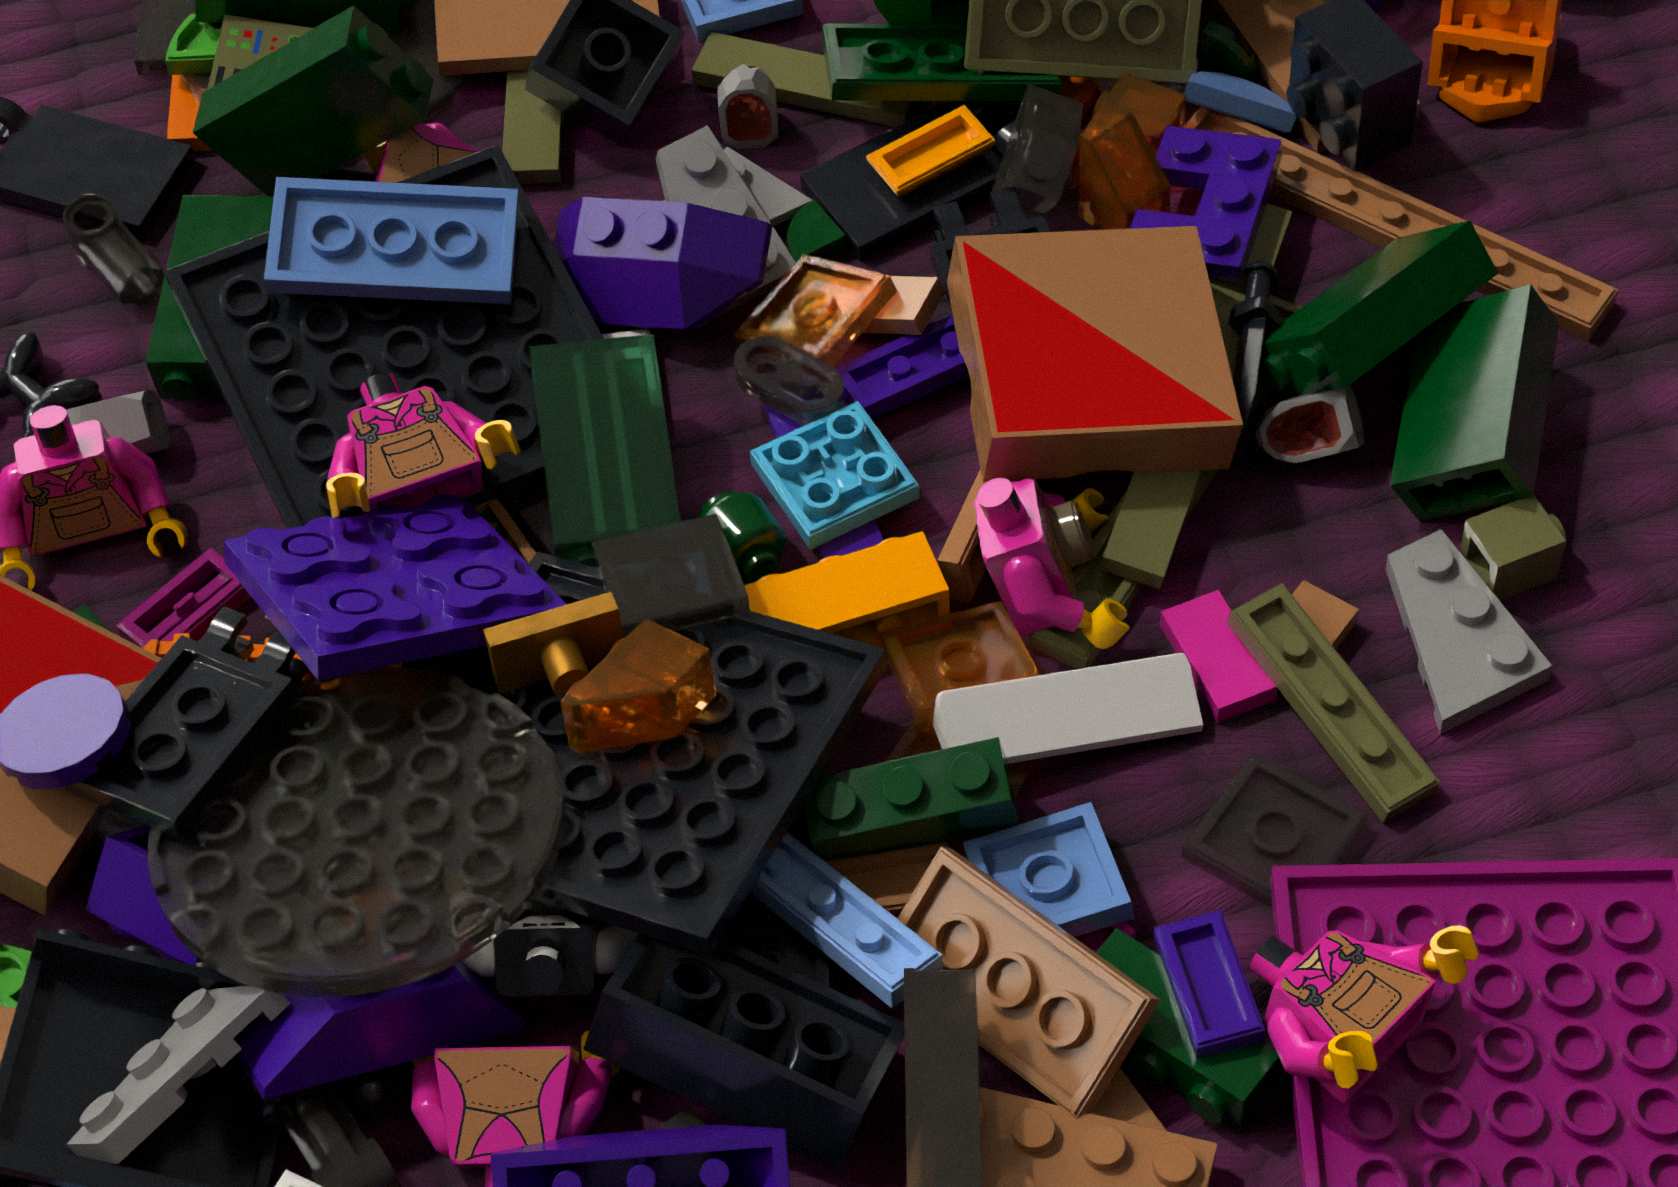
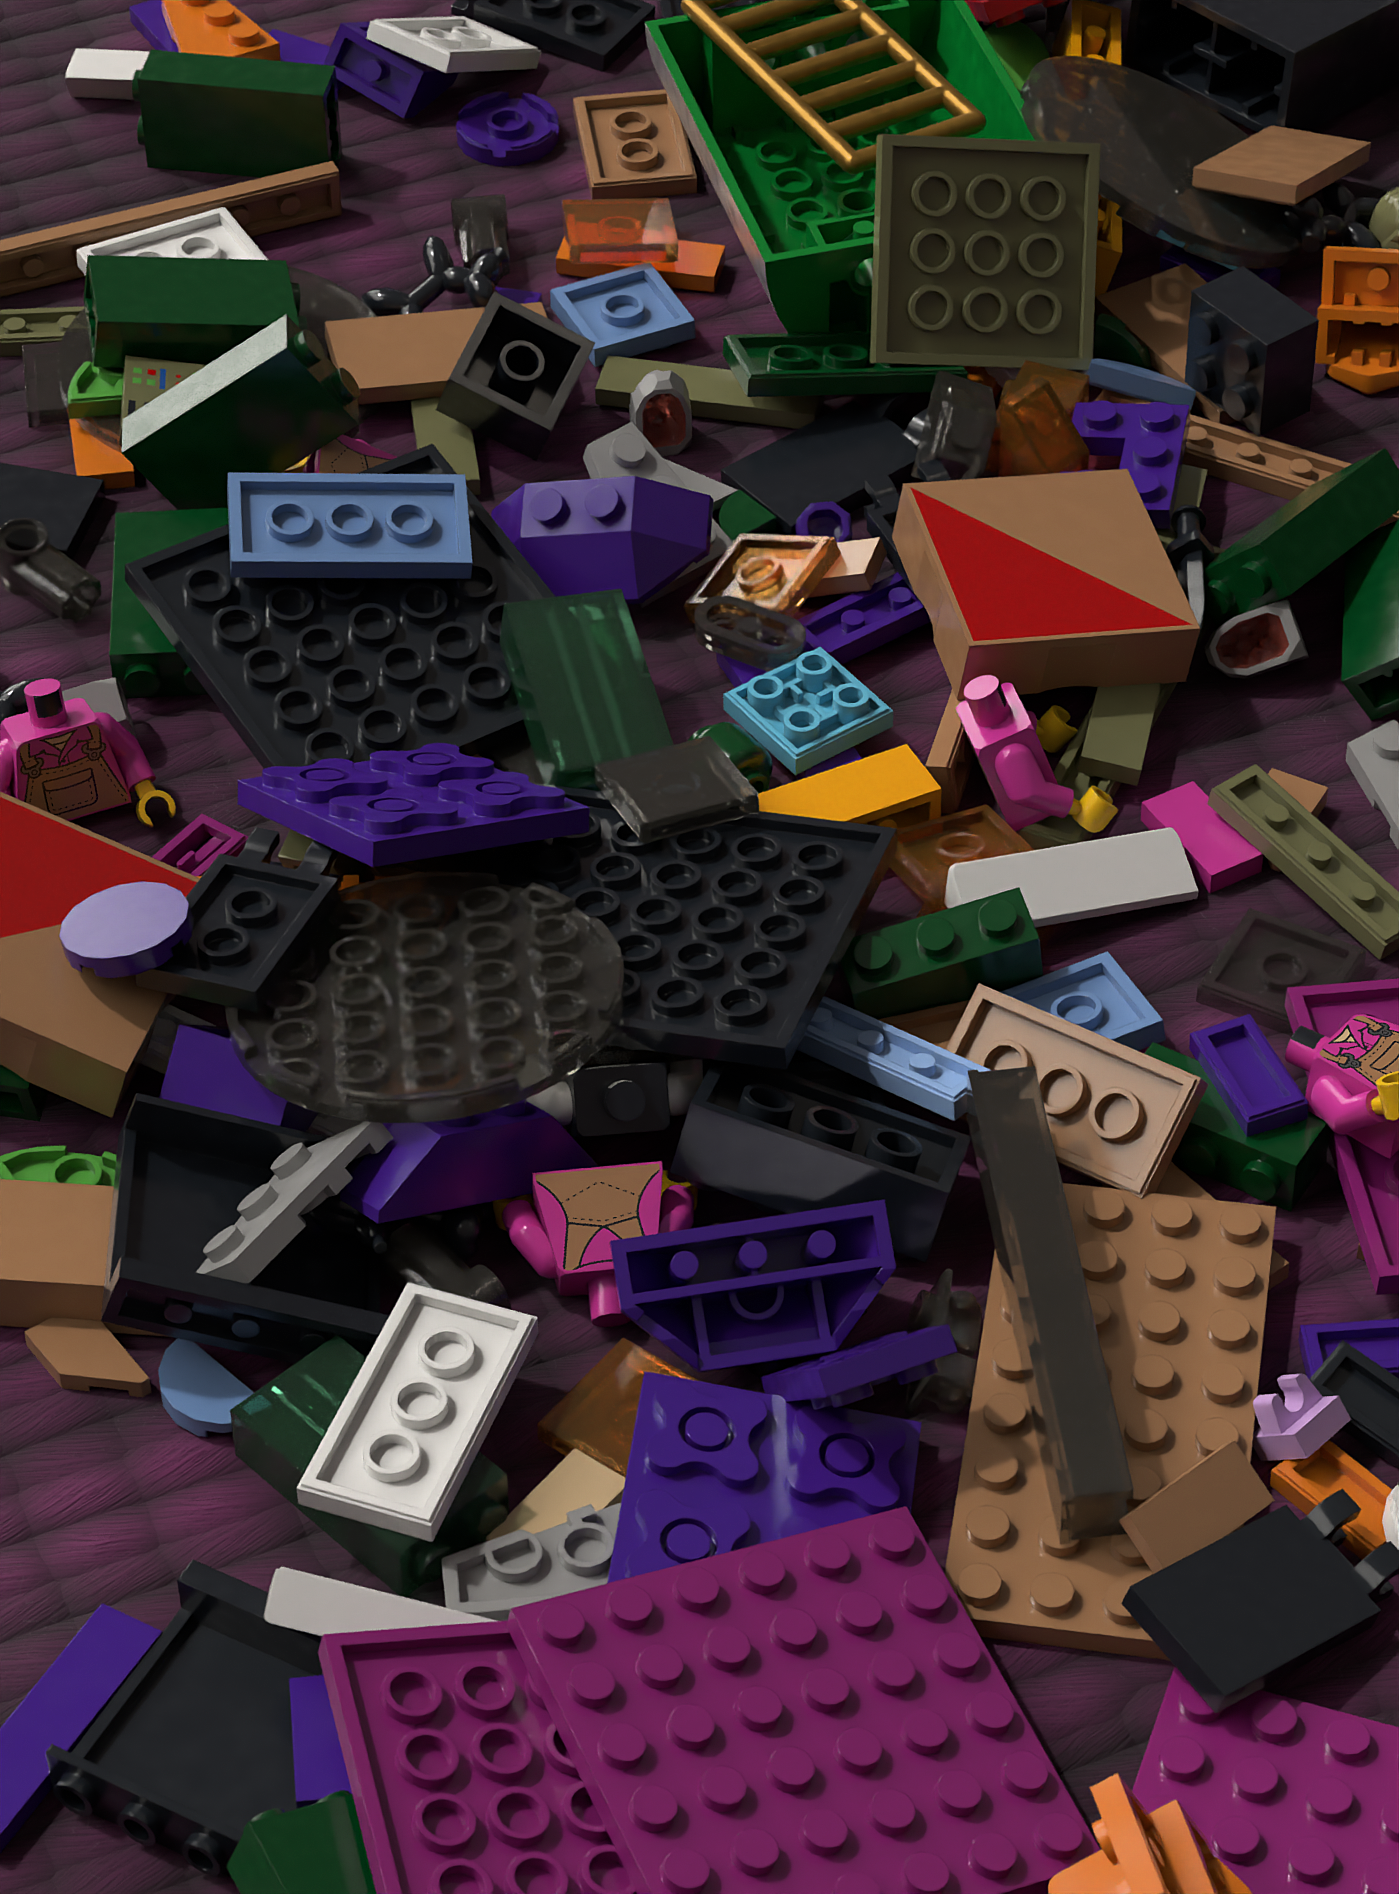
camera: 10 degrees left, 10 degrees down
torso [326,373,521,518] -> none
pearl gold tile [483,592,627,700] -> none
clear orange slope [560,618,716,753] -> none
light orange tile [866,105,996,197] -> none
dark tan tile [1050,500,1096,568] -> none
none -> dark purple tile [795,501,853,548]

